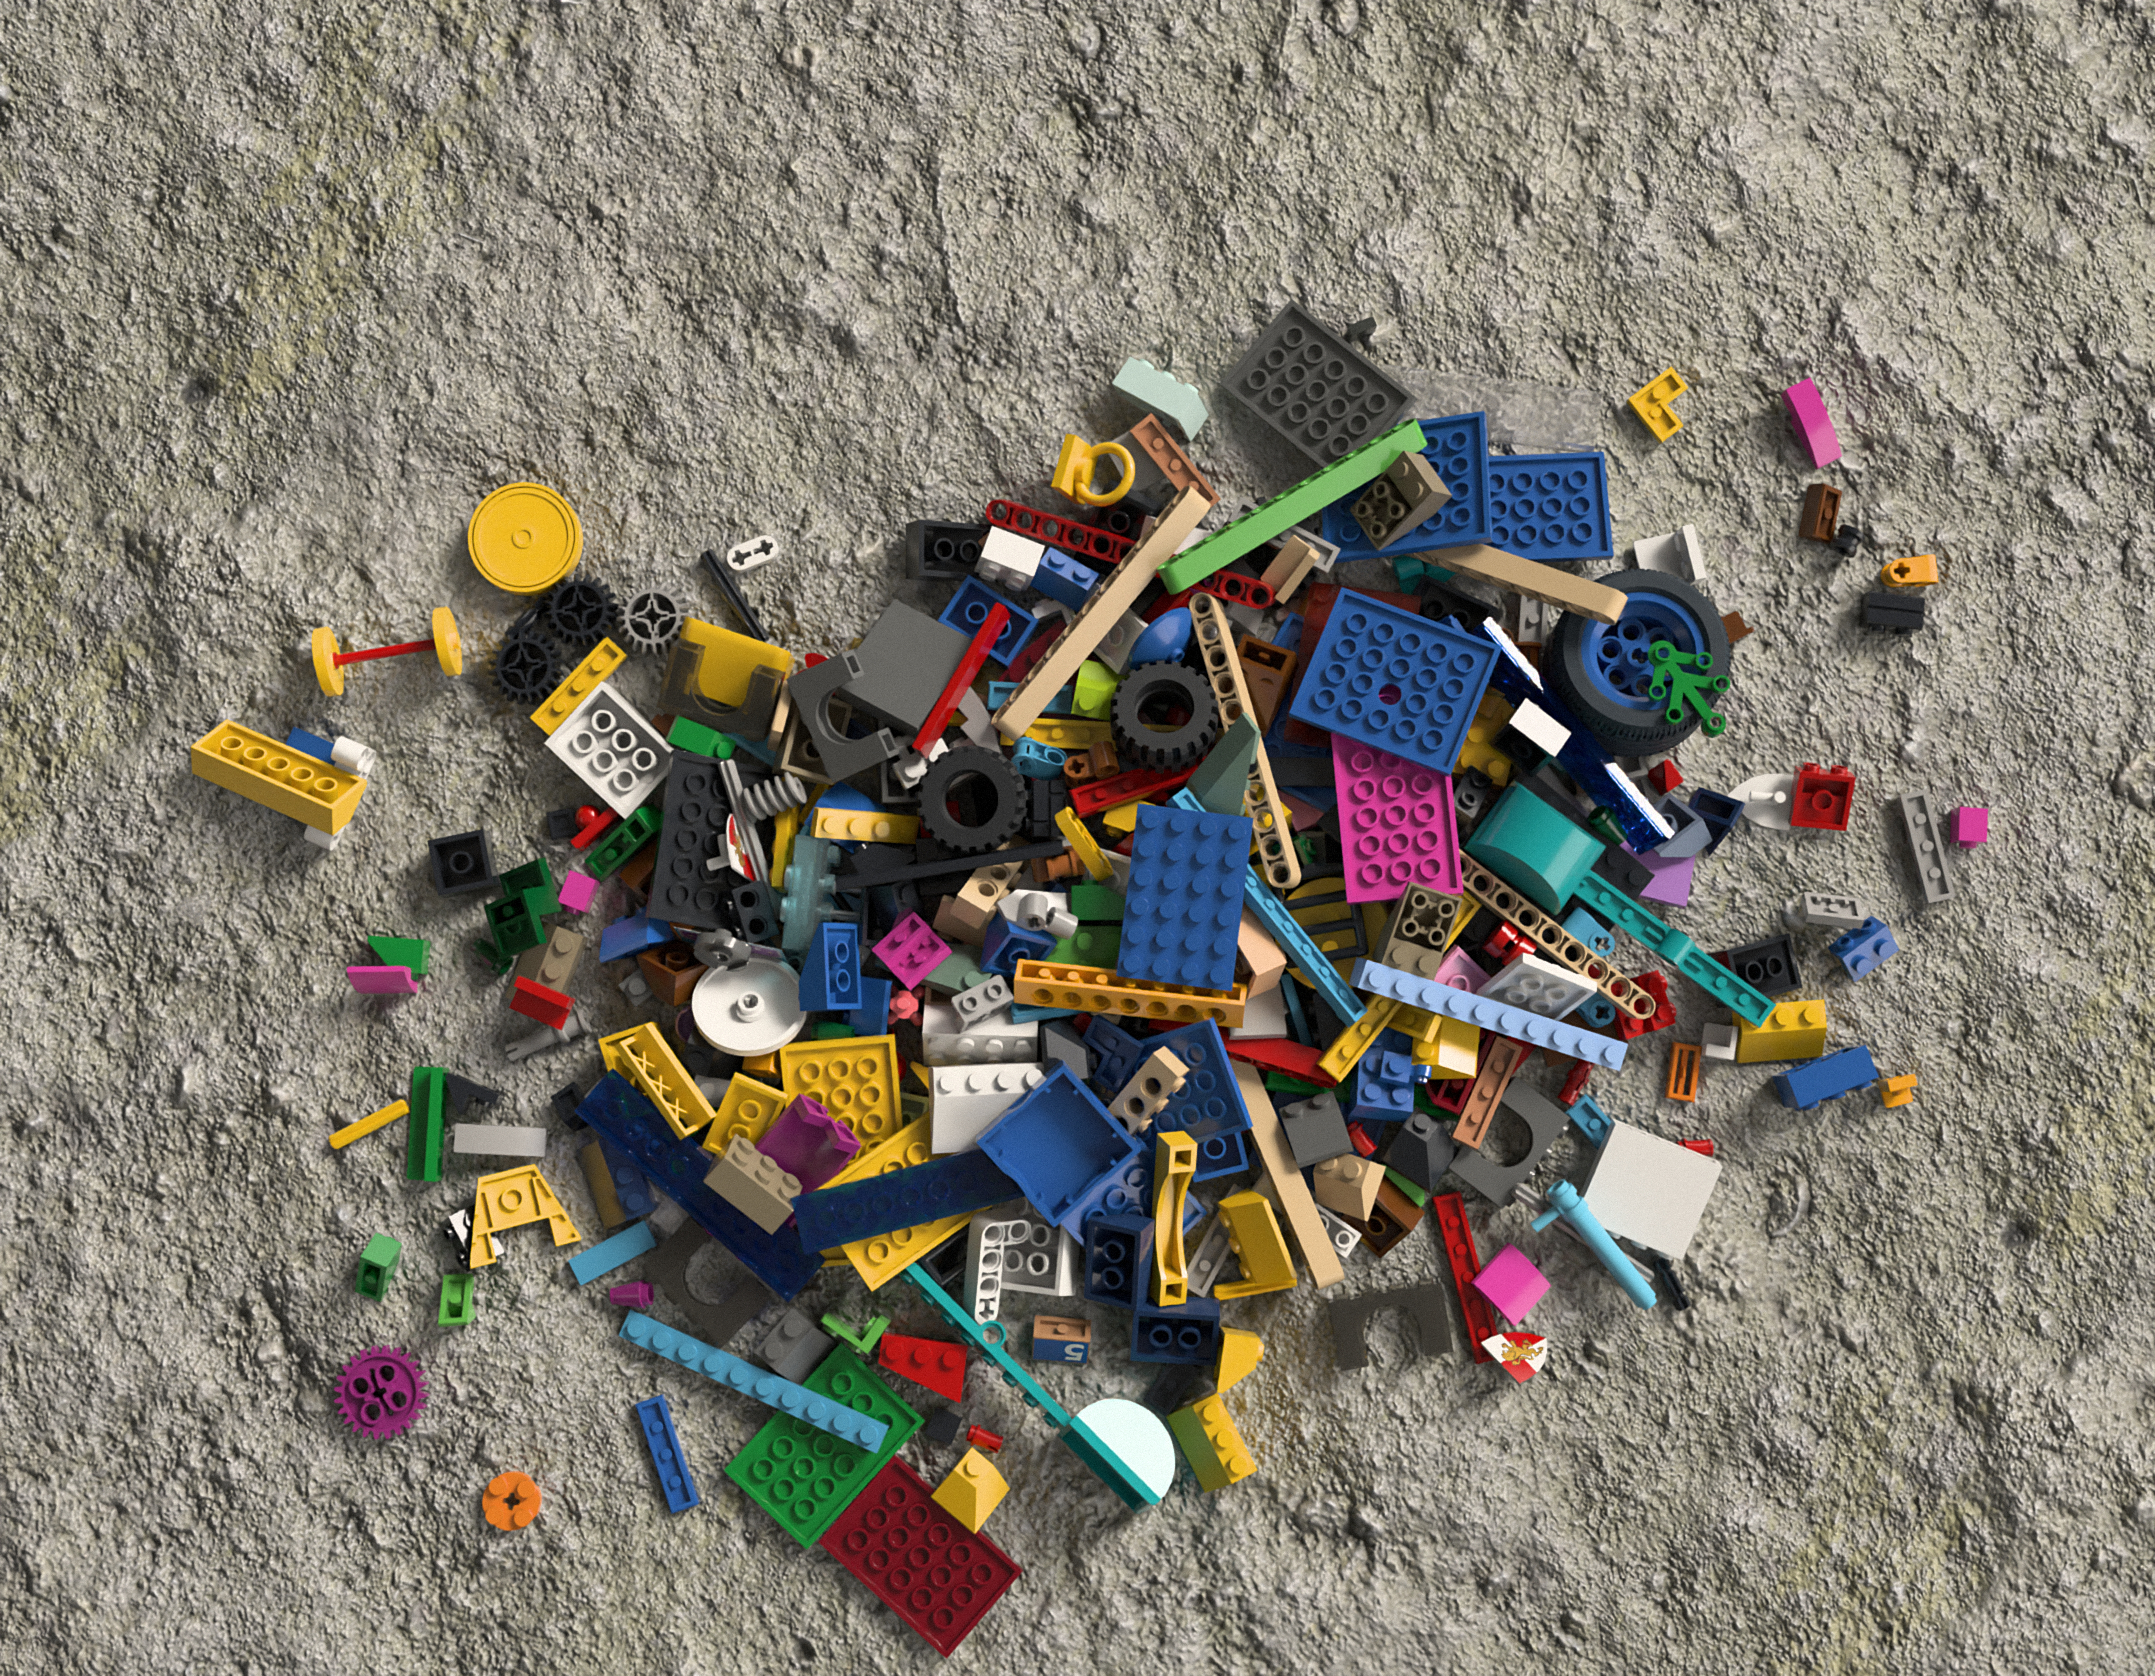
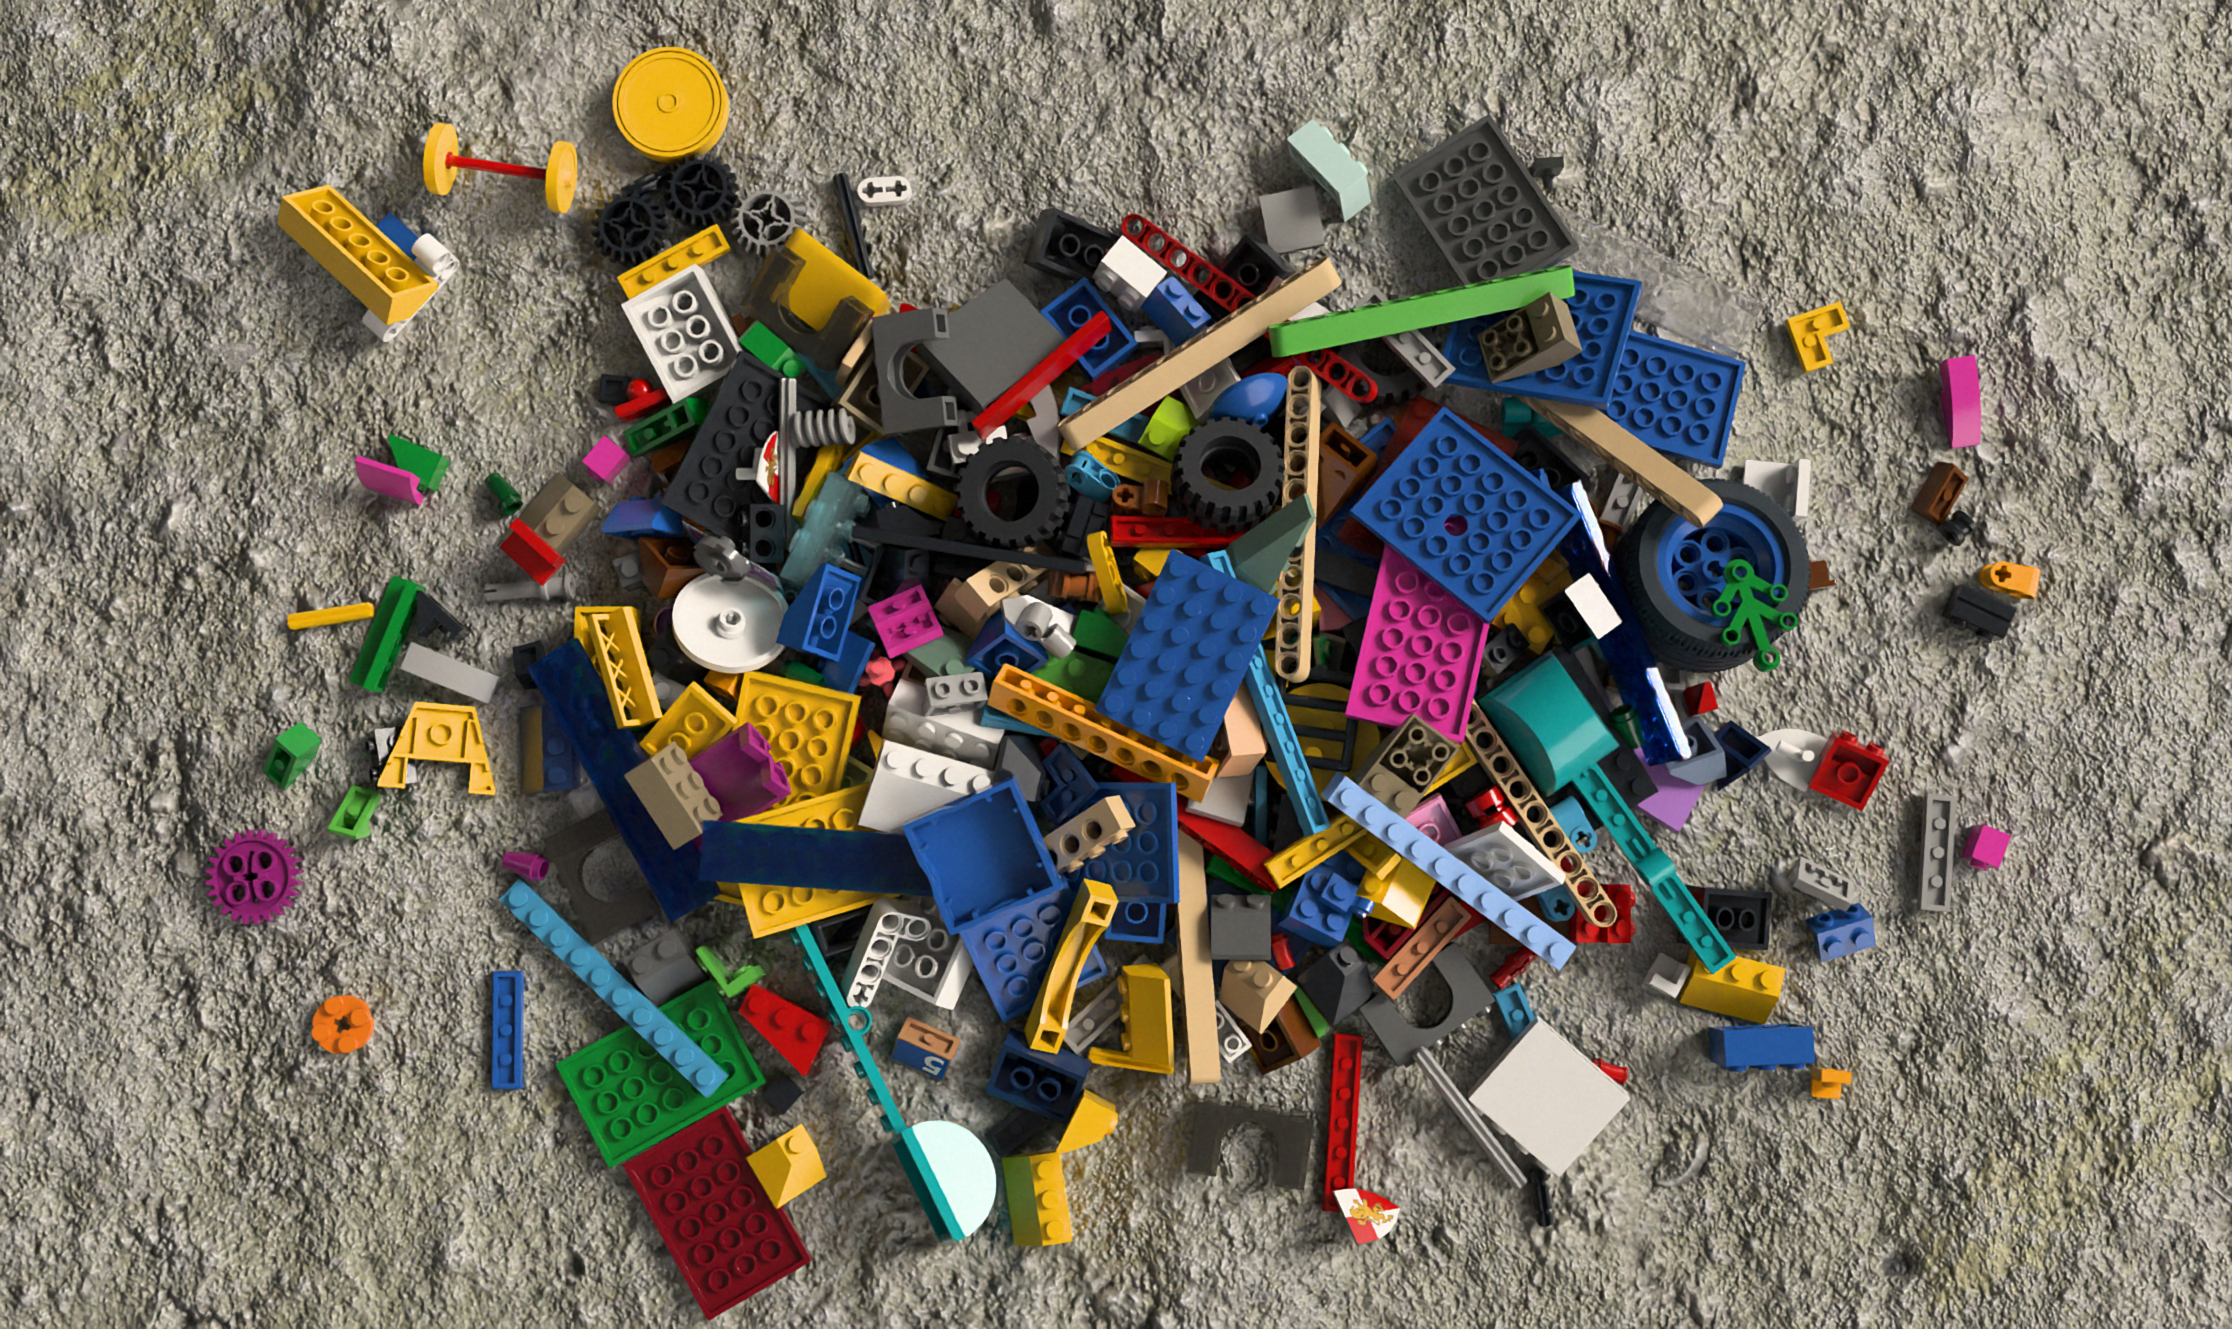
camera: 20 degrees right, 0 degrees up
black brick [427,829,501,898] -> none
dark green bracket [483,858,562,960] -> none
dark azure tile [568,1220,658,1286] -> none
red pin [965,1424,1004,1454] -> none
yellow tile [1051,433,1135,507] -> none
dark blue slope [1084,1213,1155,1311] -> none
nougat plate [1129,413,1221,509] -> none
tan panel [1261,535,1320,604] -> none
dark pink slope [1471,1242,1551,1326] -> none
medium azure cylinder [1530,1179,1657,1310] -> none
orange tile [1664,1042,1702,1102] -> none

